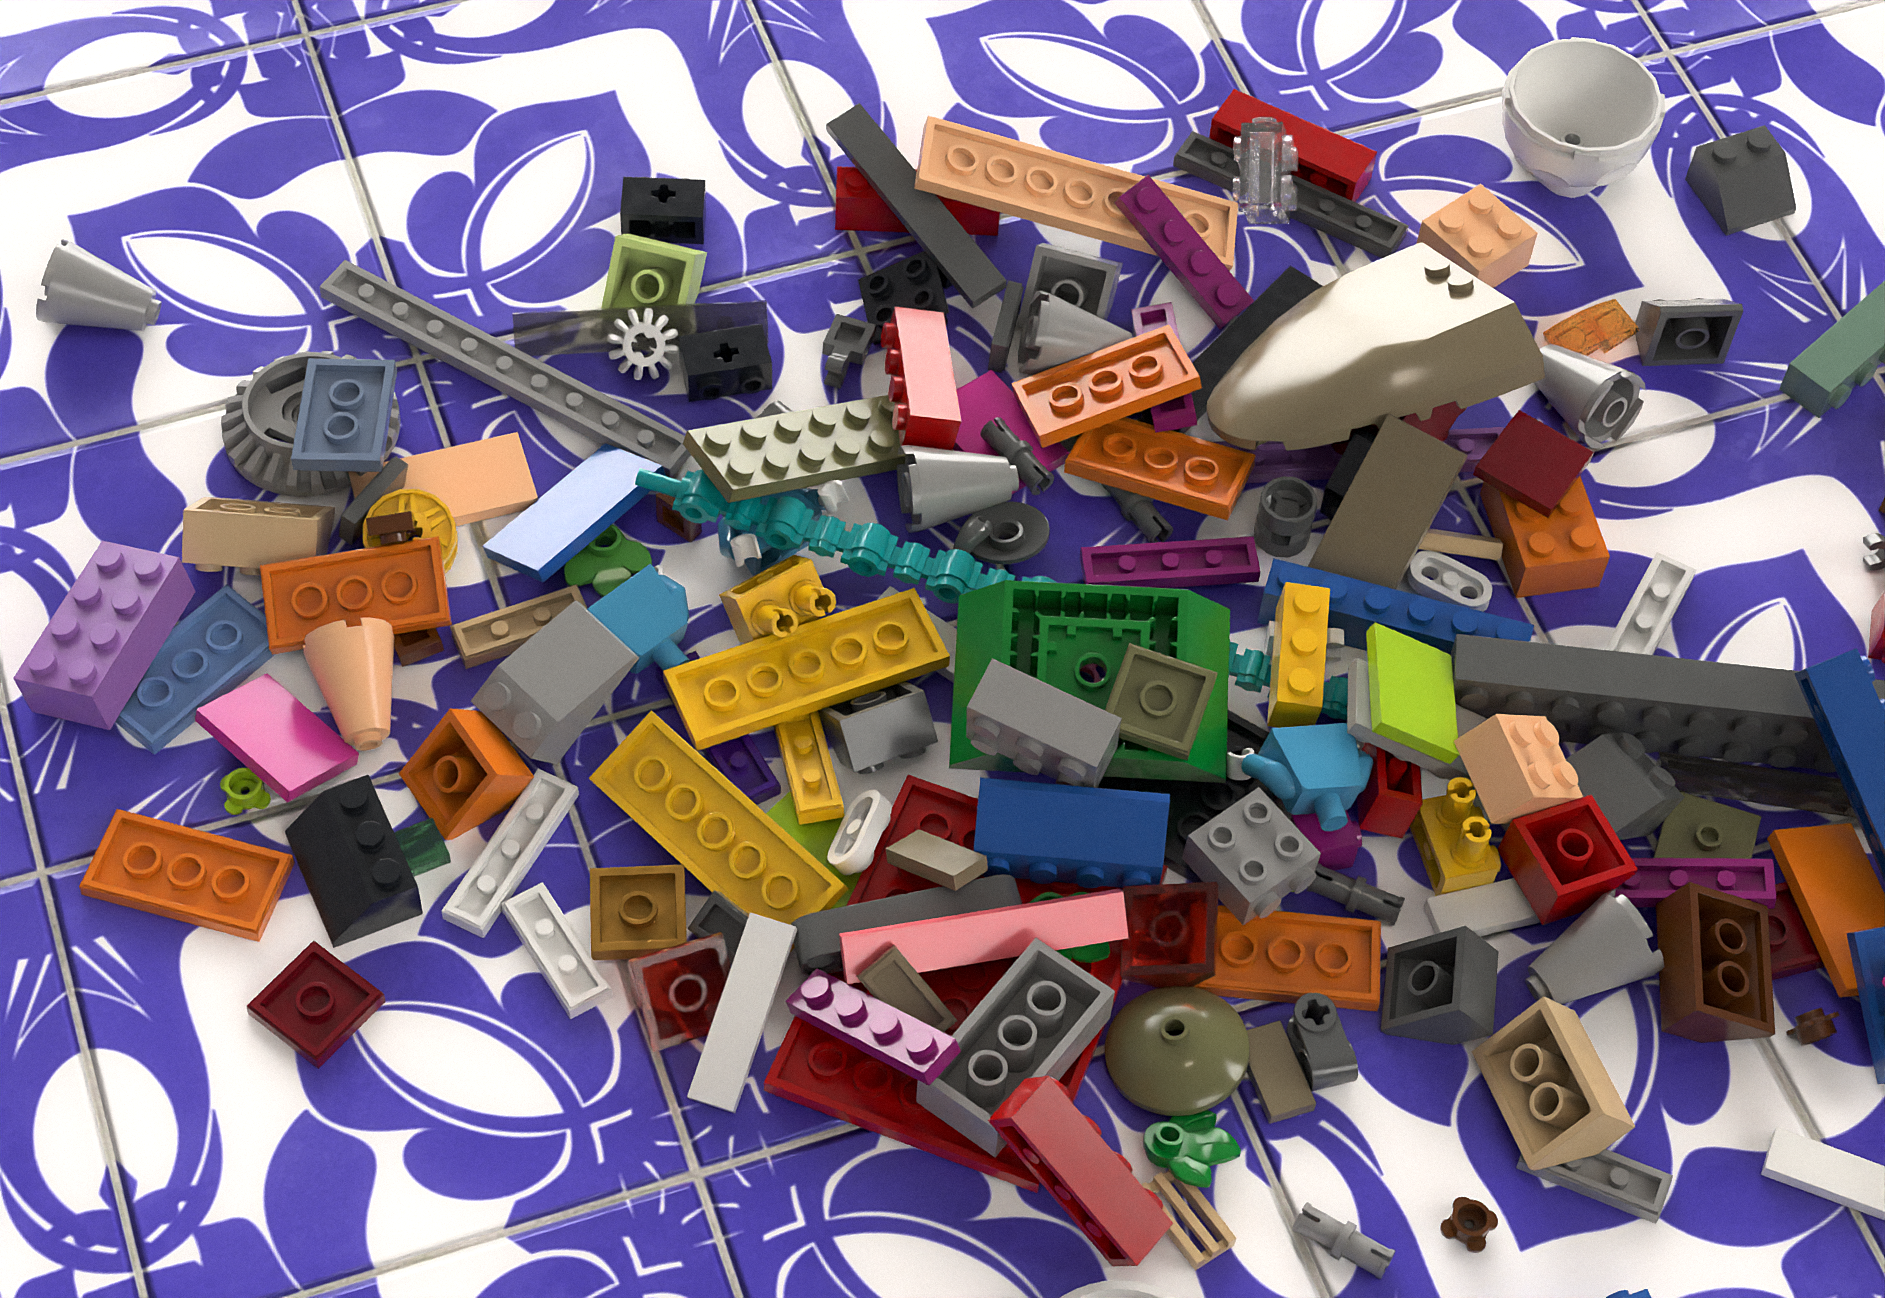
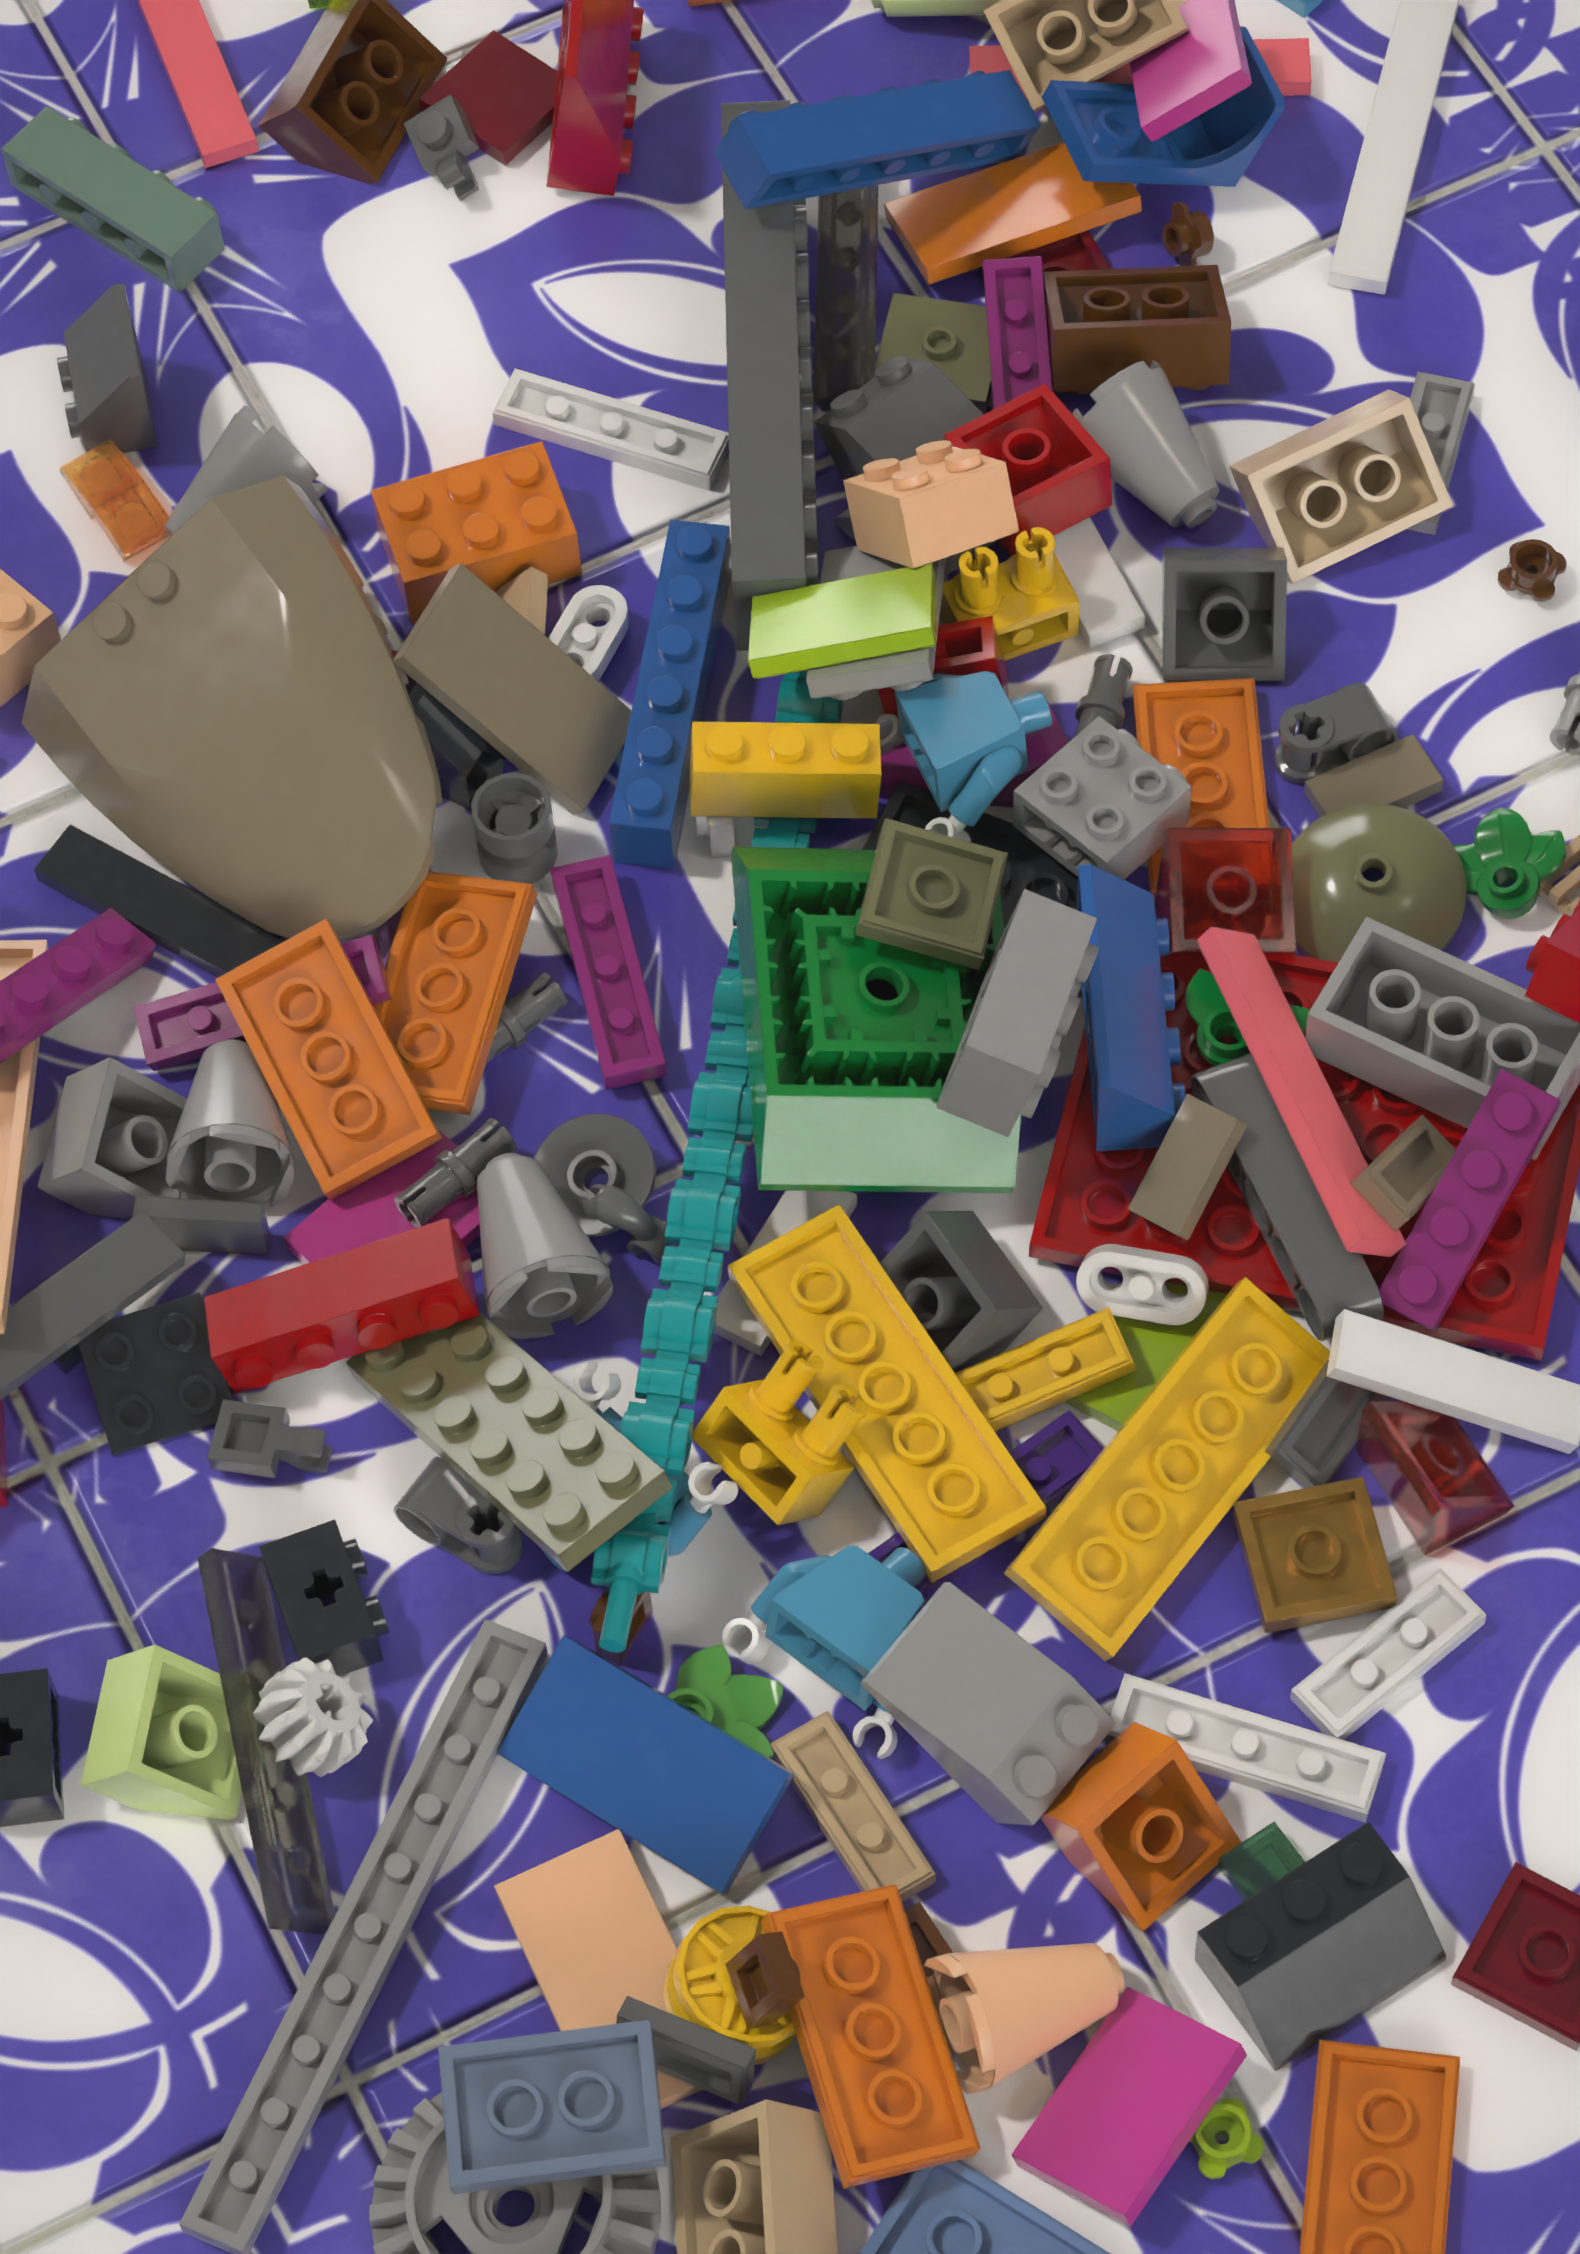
camera: 90 degrees left, 5 degrees up
dark red tile [1473,410,1594,518] -> none

